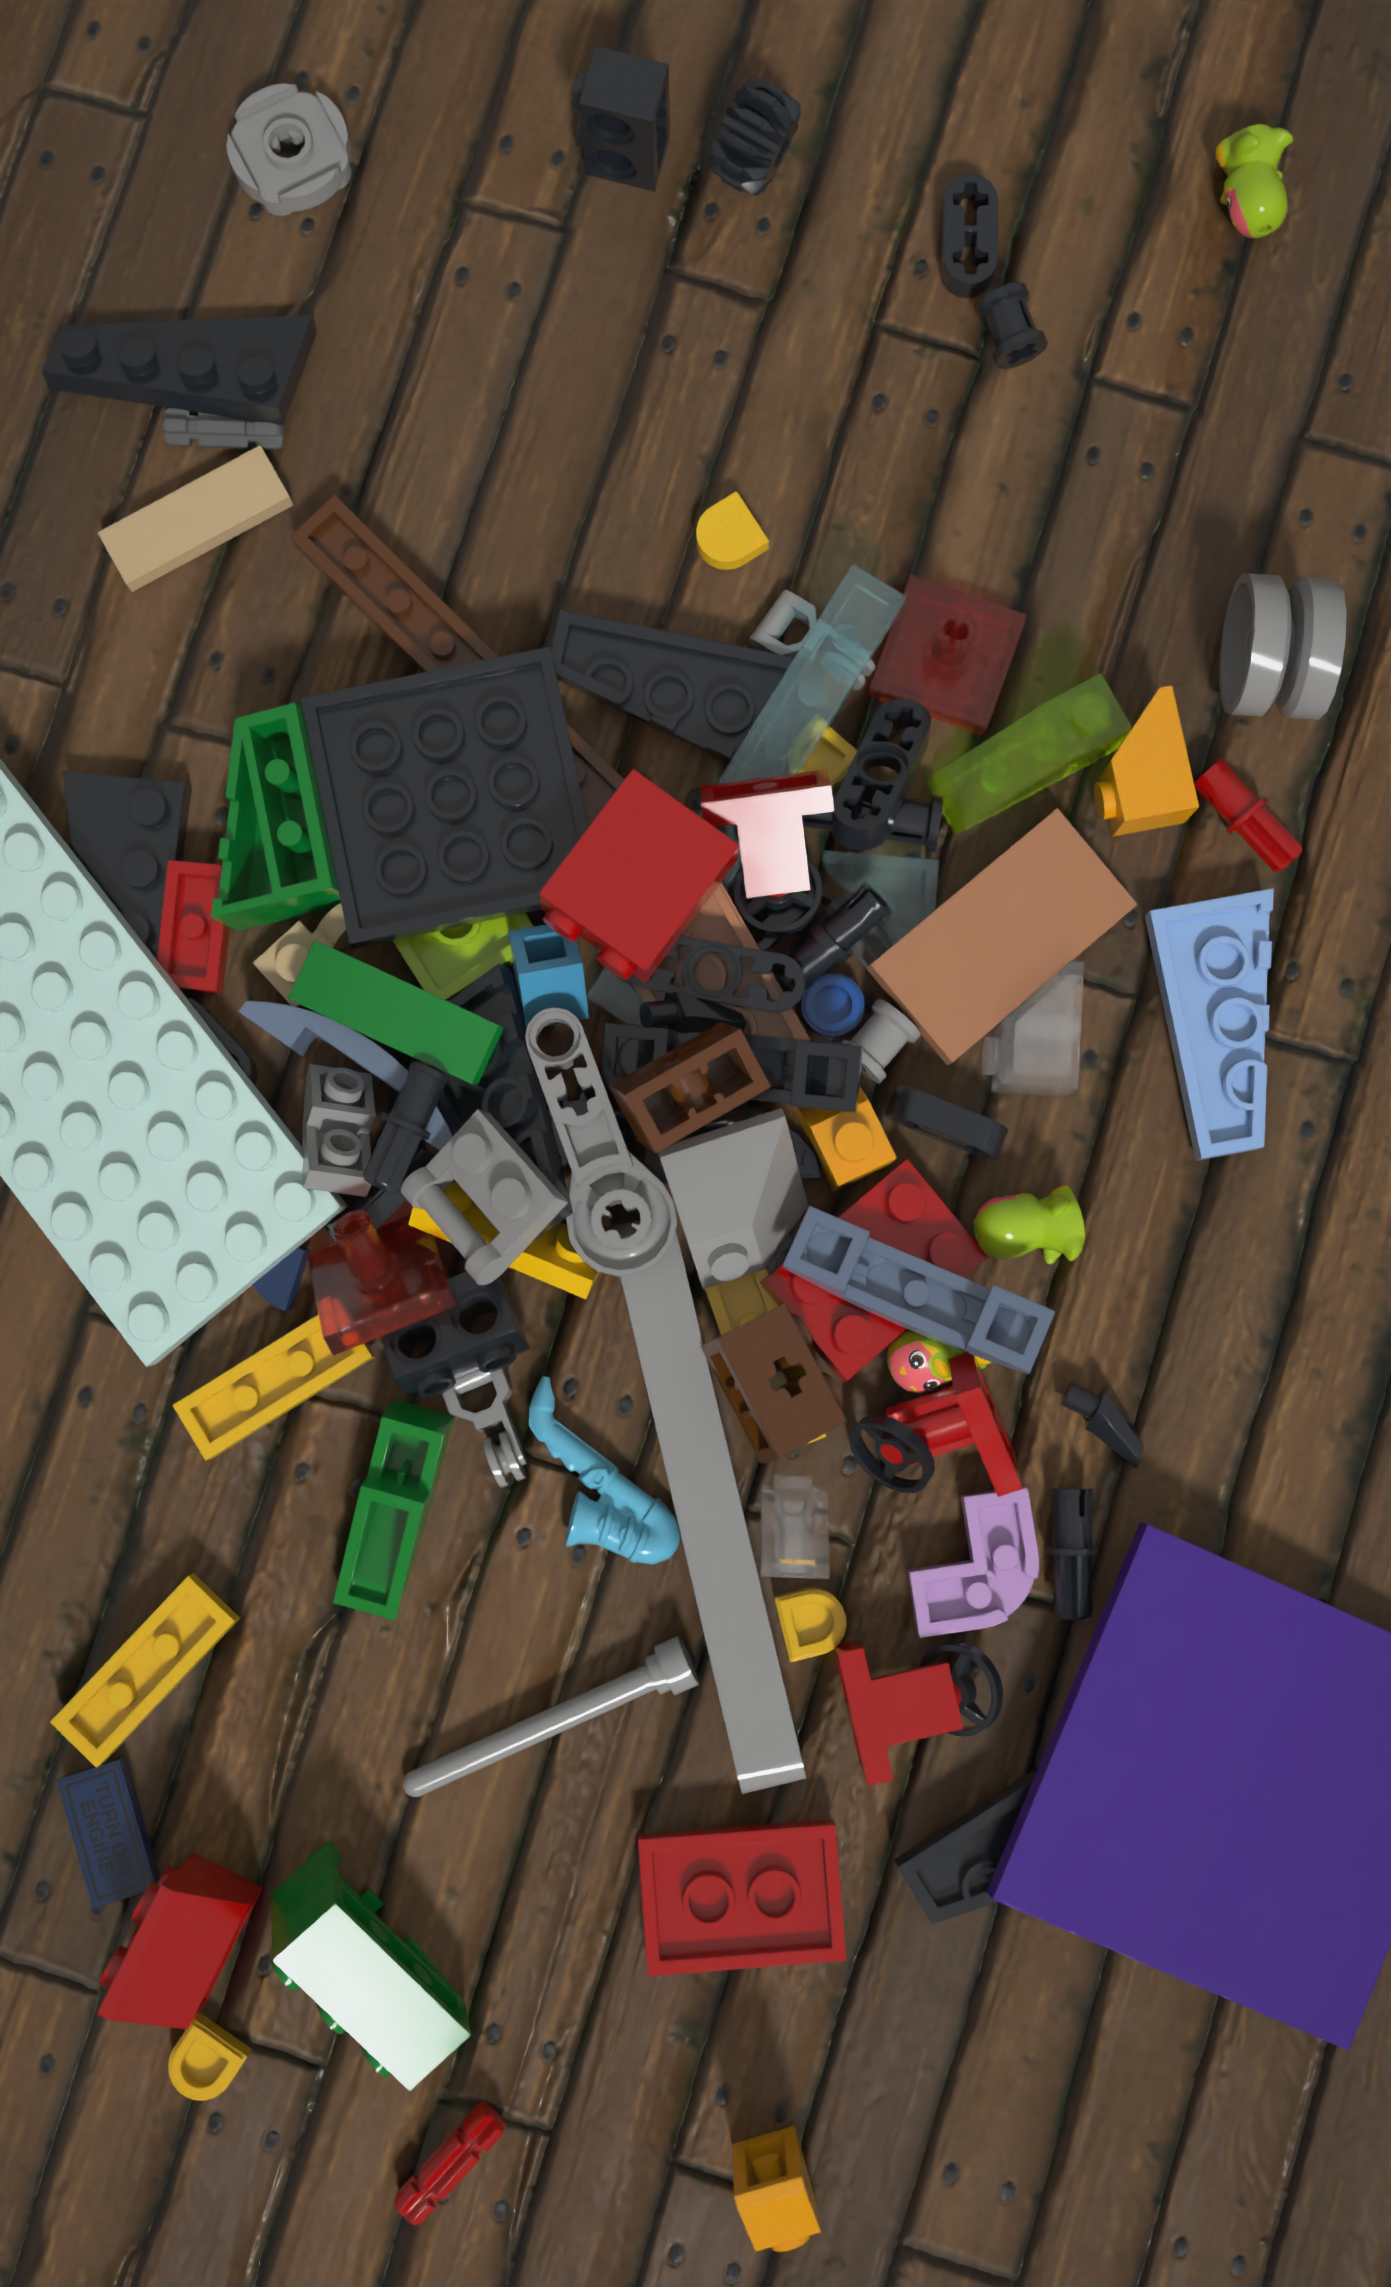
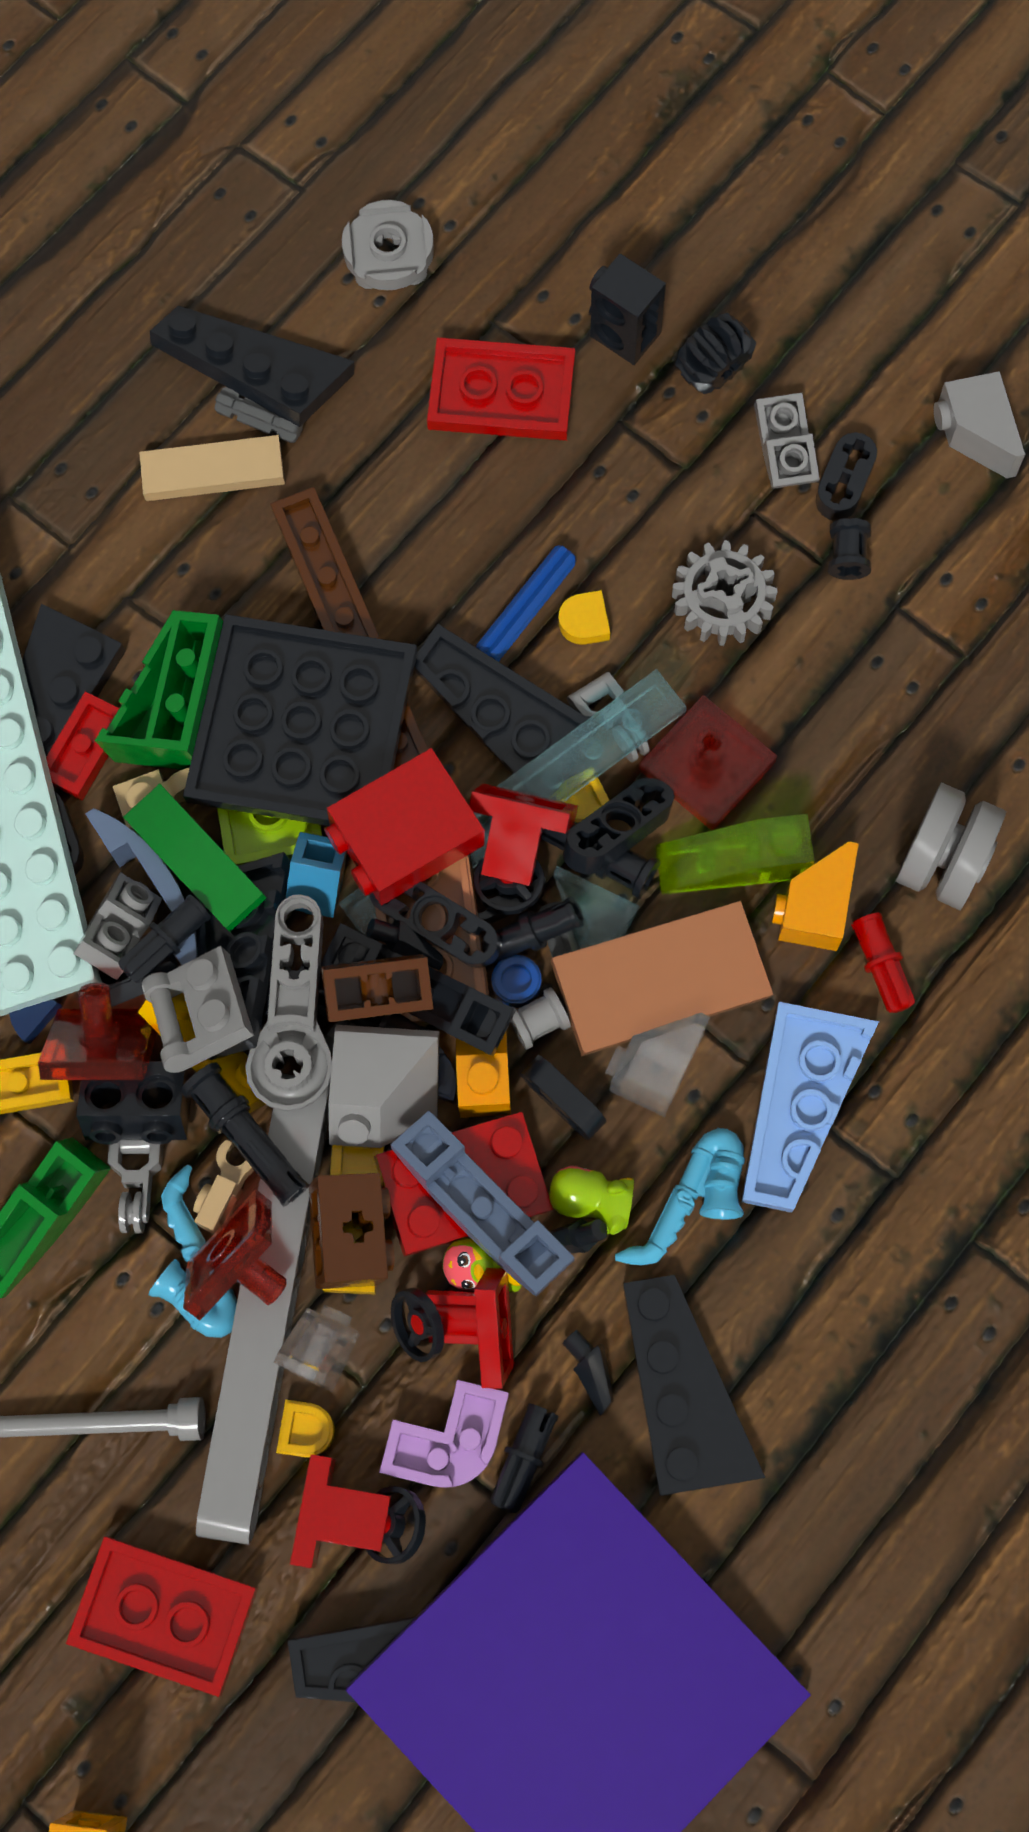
camera: 25 degrees right, 10 degrees down
none -> black pin [180,1062,309,1207]
none -> clear red tile [183,1189,287,1321]
none -> tan plate [193,1140,254,1237]
none -> red plate [427,337,575,441]
none -> blue axle [476,545,576,662]
none -> black bar [550,1219,608,1253]
none -> medium azure piece [615,1128,745,1266]
none -> black wing [623,1275,765,1496]
none -> light grey gear [672,540,777,646]
none -> light grey slope [754,393,820,489]
none -> light grey slope [934,371,1025,478]

